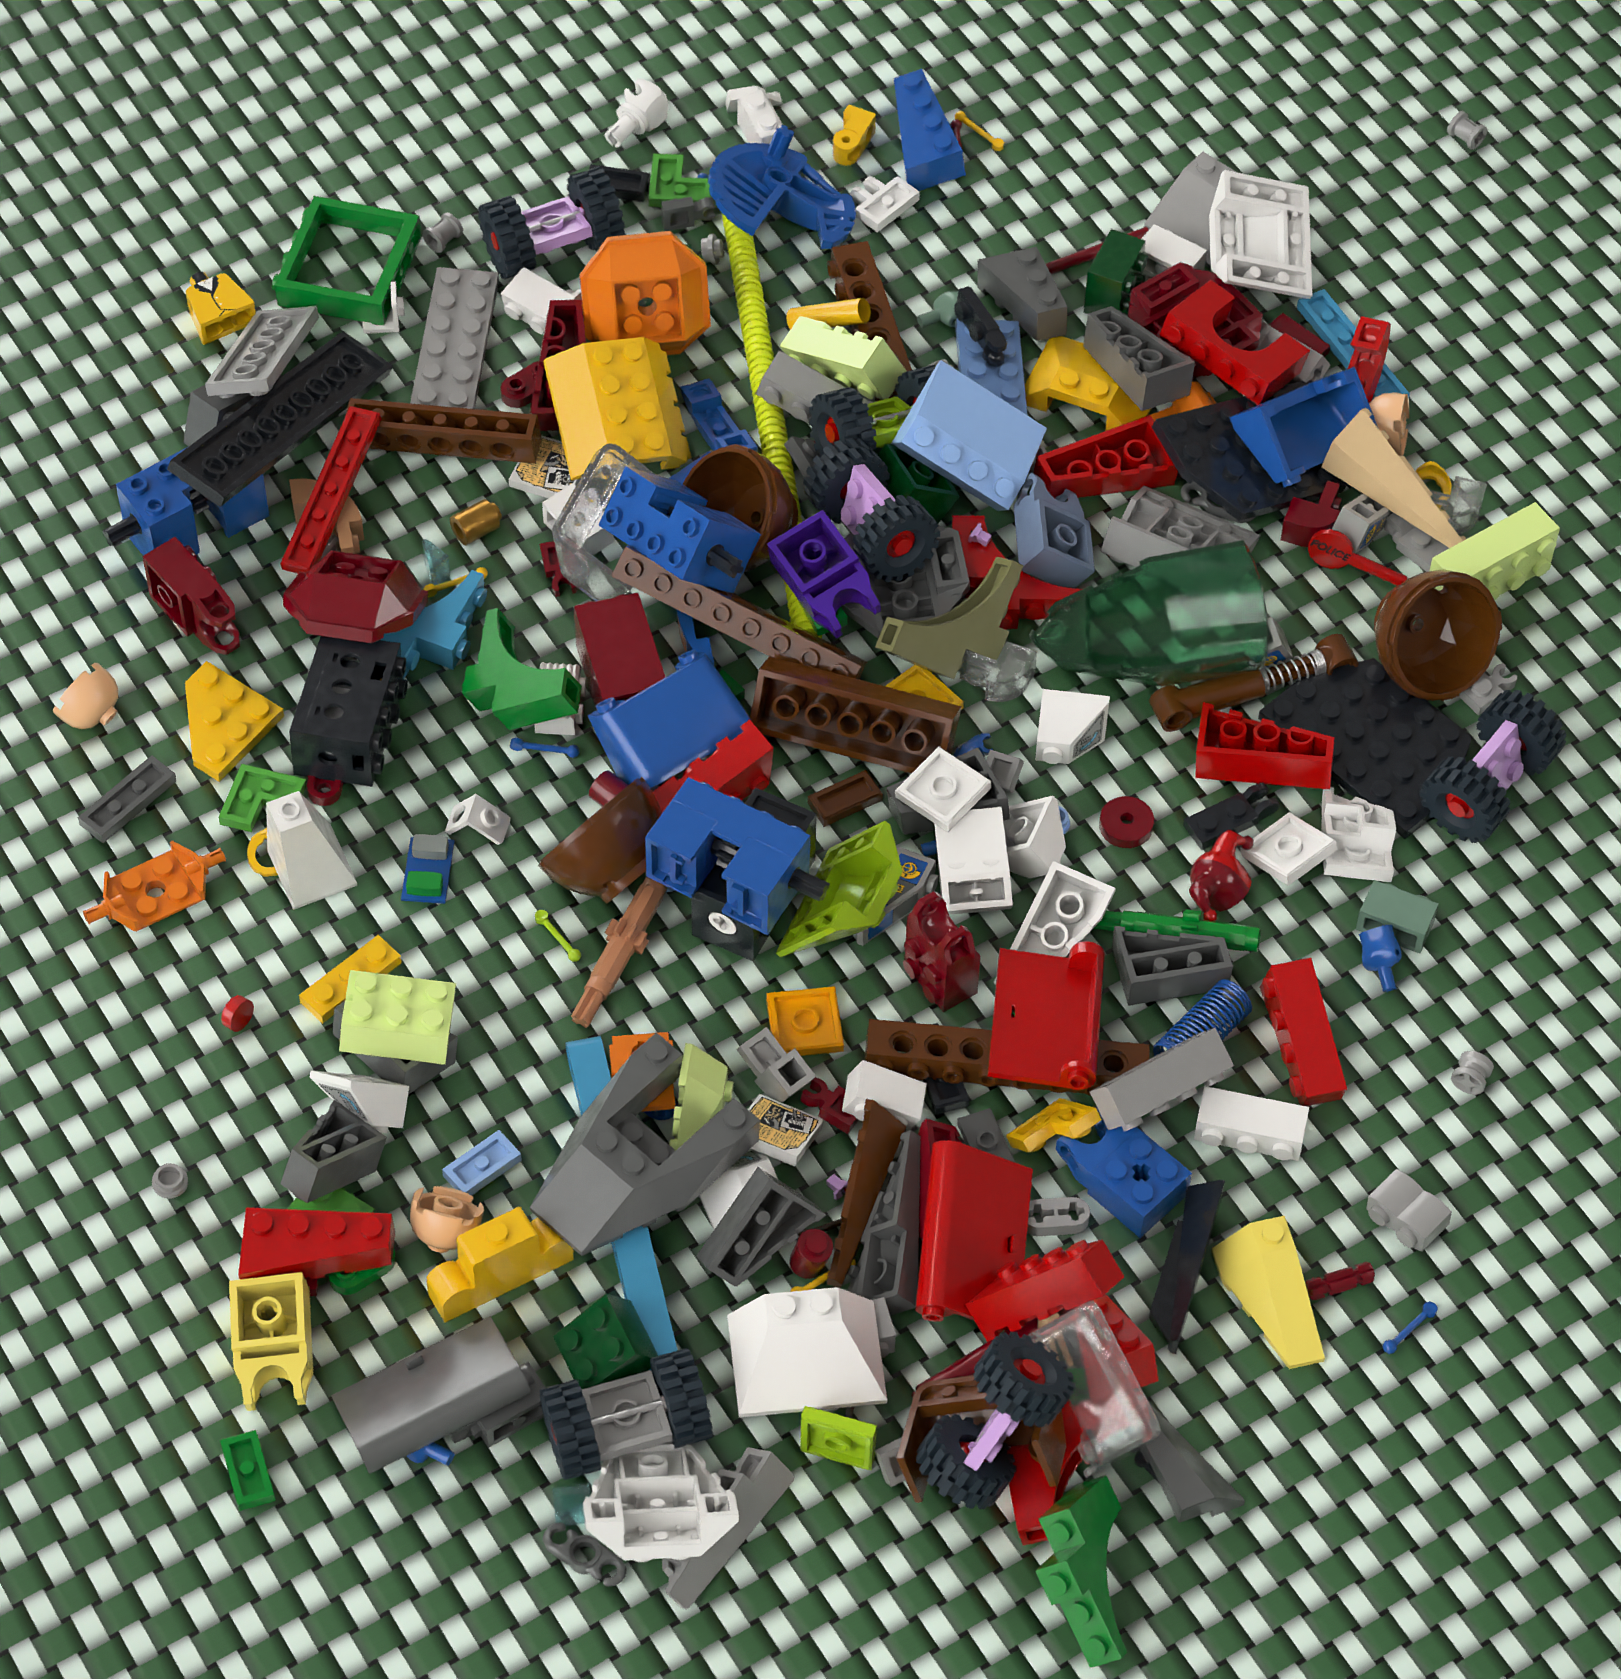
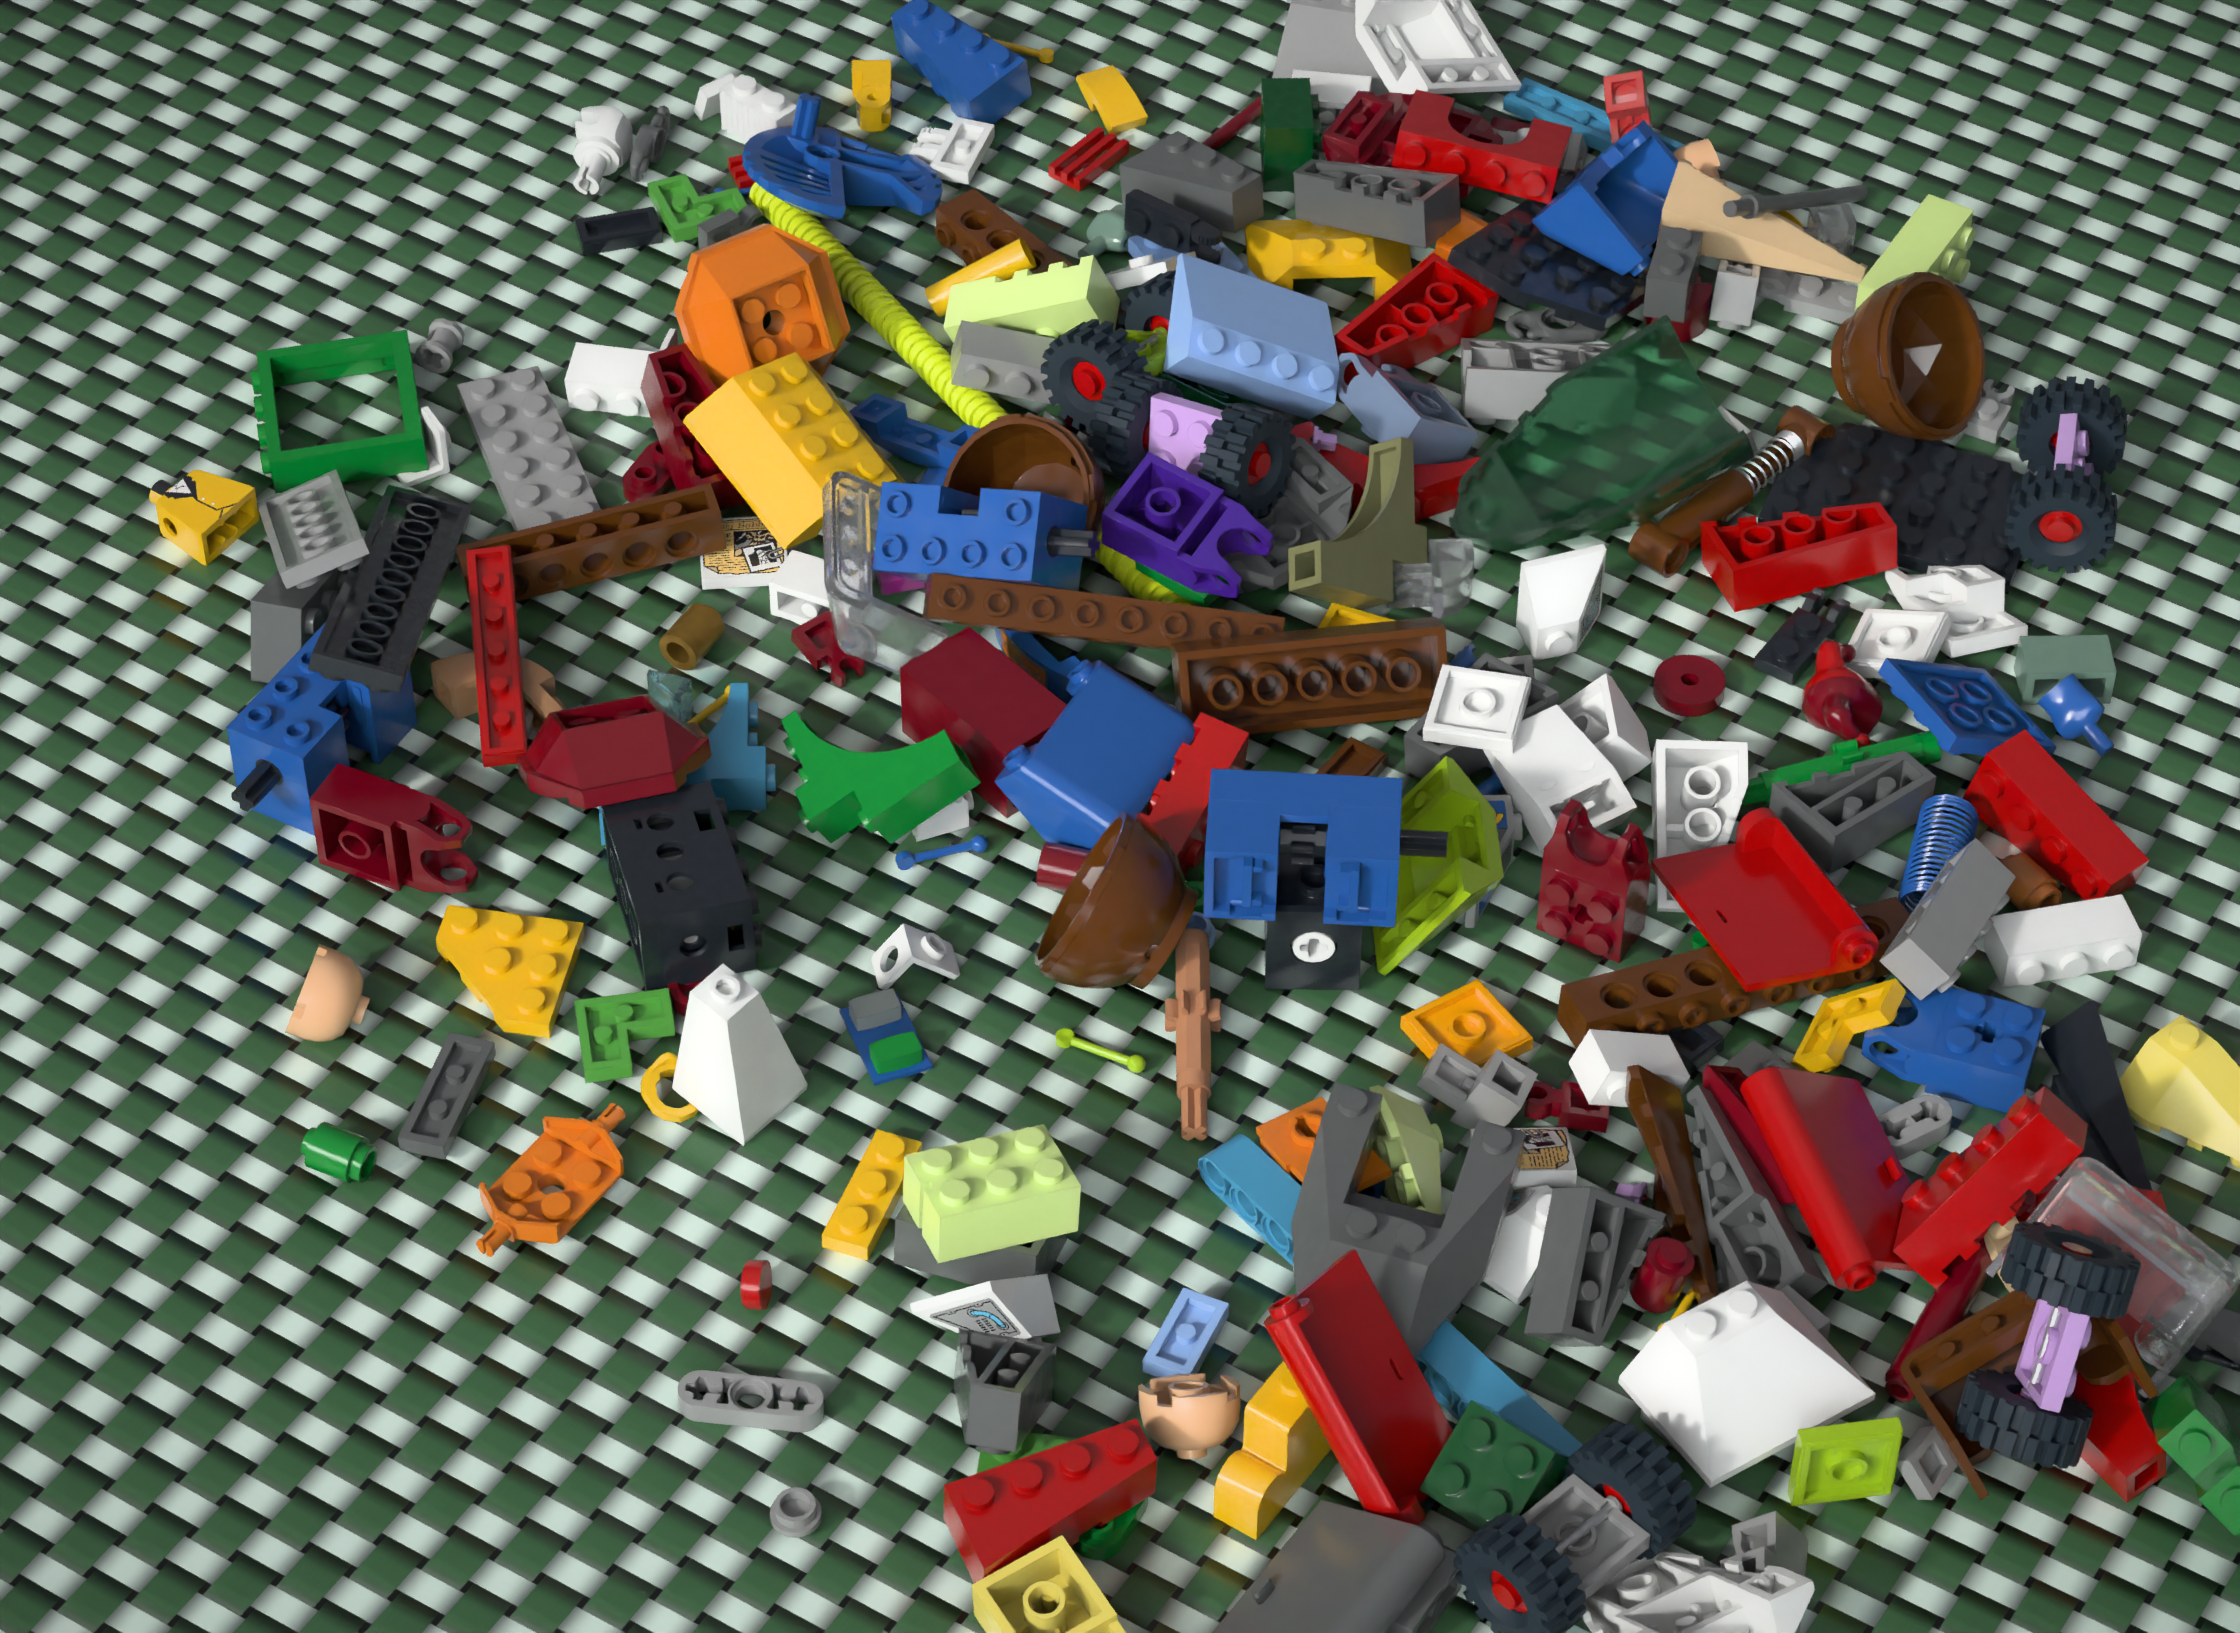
camera: 25 degrees left, 10 degrees down
black plate [478,167,625,279] -> none
red piece [1308,529,1408,586] -> none
none -> green brick [301,1122,378,1183]
none -> dark grey piece [630,106,671,182]
none -> light grey beam [678,1370,824,1432]
none -> red tile [1048,126,1129,192]
none -> yellow slope [1076,65,1148,134]
none -> white plate [1105,251,1196,291]
none -> red door [1264,1249,1453,1526]
none -> dark grey brick [1643,226,1703,323]
none -> dark grey bar [1723,185,1868,219]
none -> blue plate [1878,658,2057,757]
none -> dark orange brick [2000,853,2062,911]

